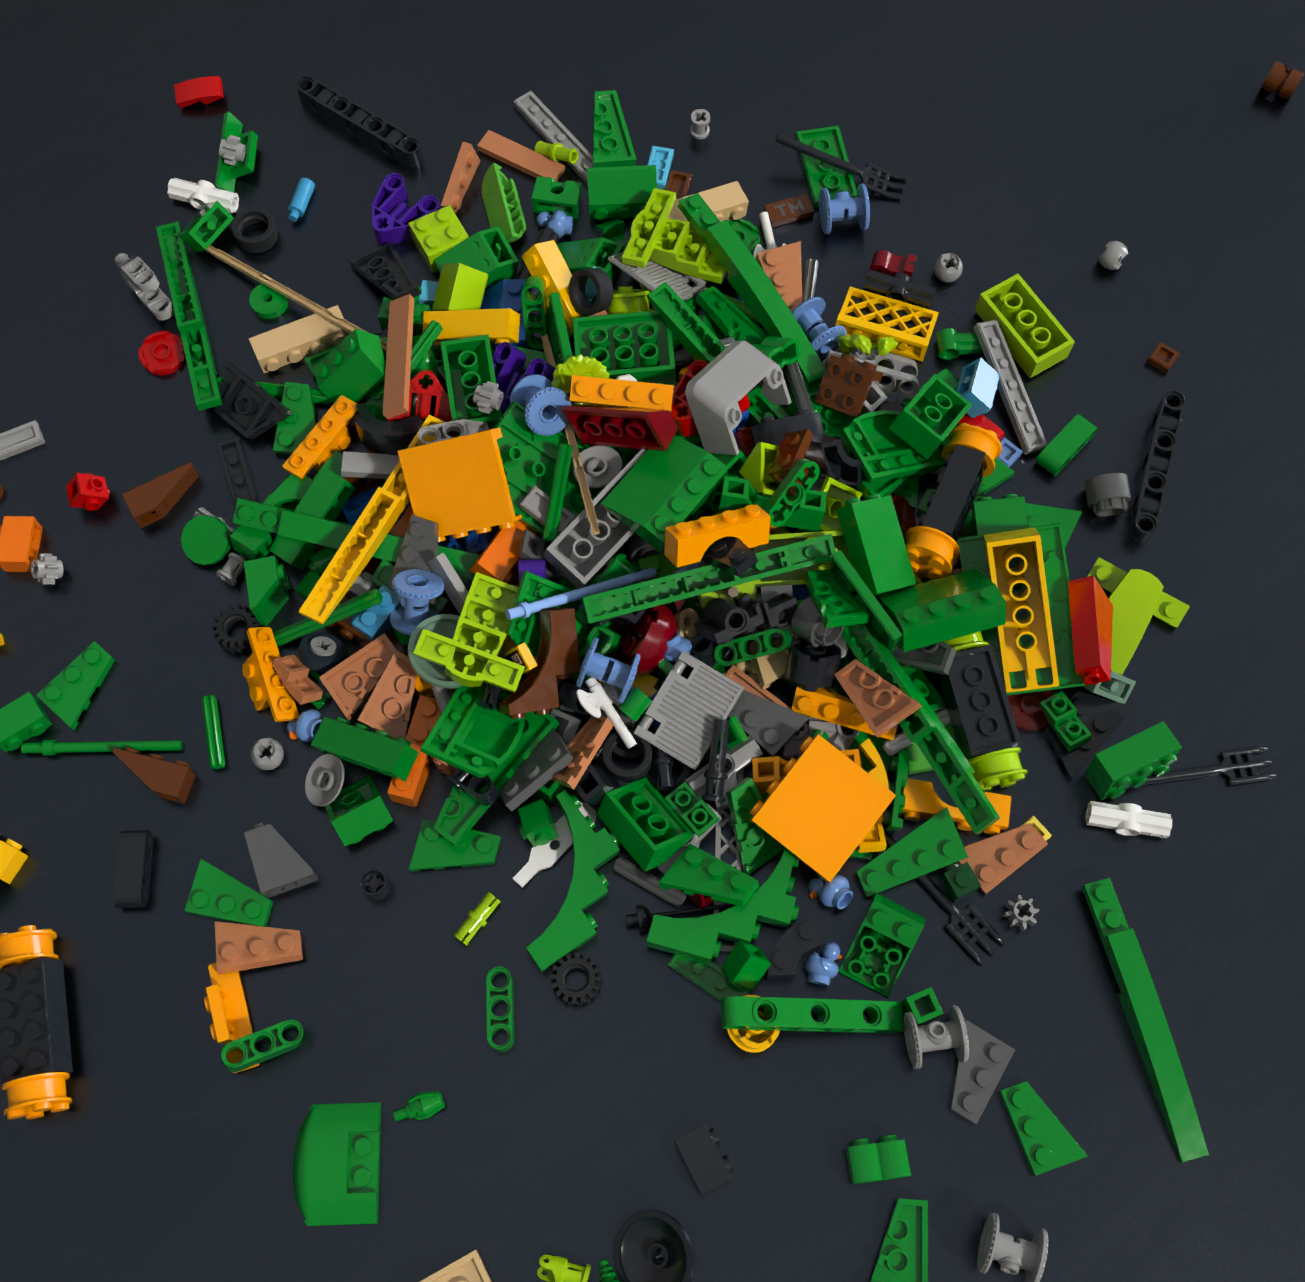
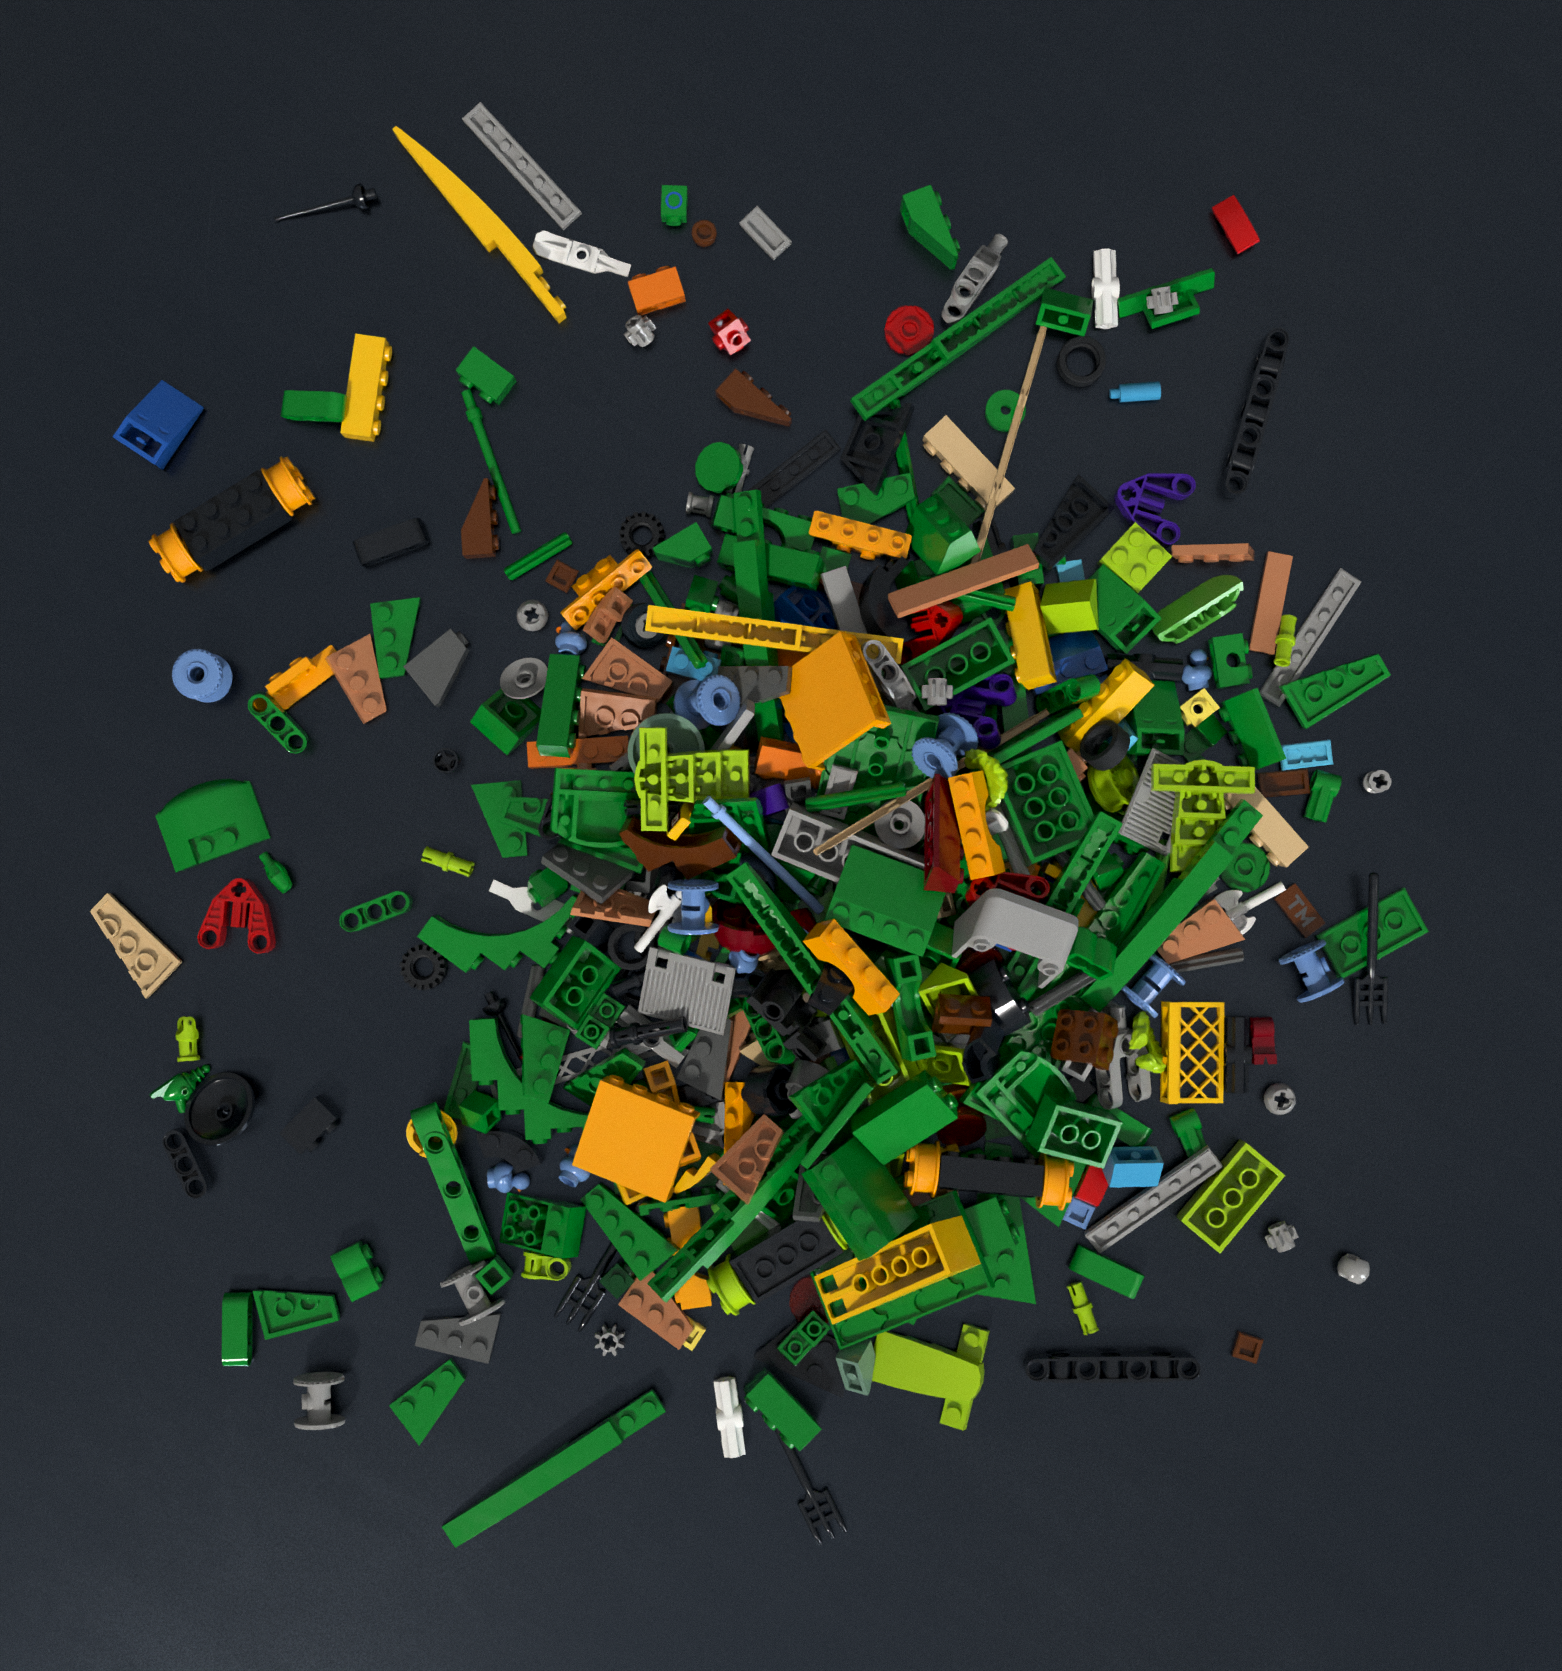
camera: 75 degrees right, 20 degrees up
green wing [36,641,115,730] -> none
green beam [763,459,820,527] -> none
red slope [1068,575,1113,685] -> none
dark grey piece [1084,473,1131,517] -> none
none -> medium blue hose [172,649,233,703]
none -> red connector [197,878,276,954]
none -> lime piece [521,1250,572,1281]
none -> reddish brown tile [545,559,580,594]
none -> green slope [900,184,960,270]
none -> lime pin [1067,1281,1099,1335]
none -> light yellow brick [1180,688,1220,728]
none -> light grey gear [1264,1221,1299,1253]
none -> green piece [1304,769,1342,822]

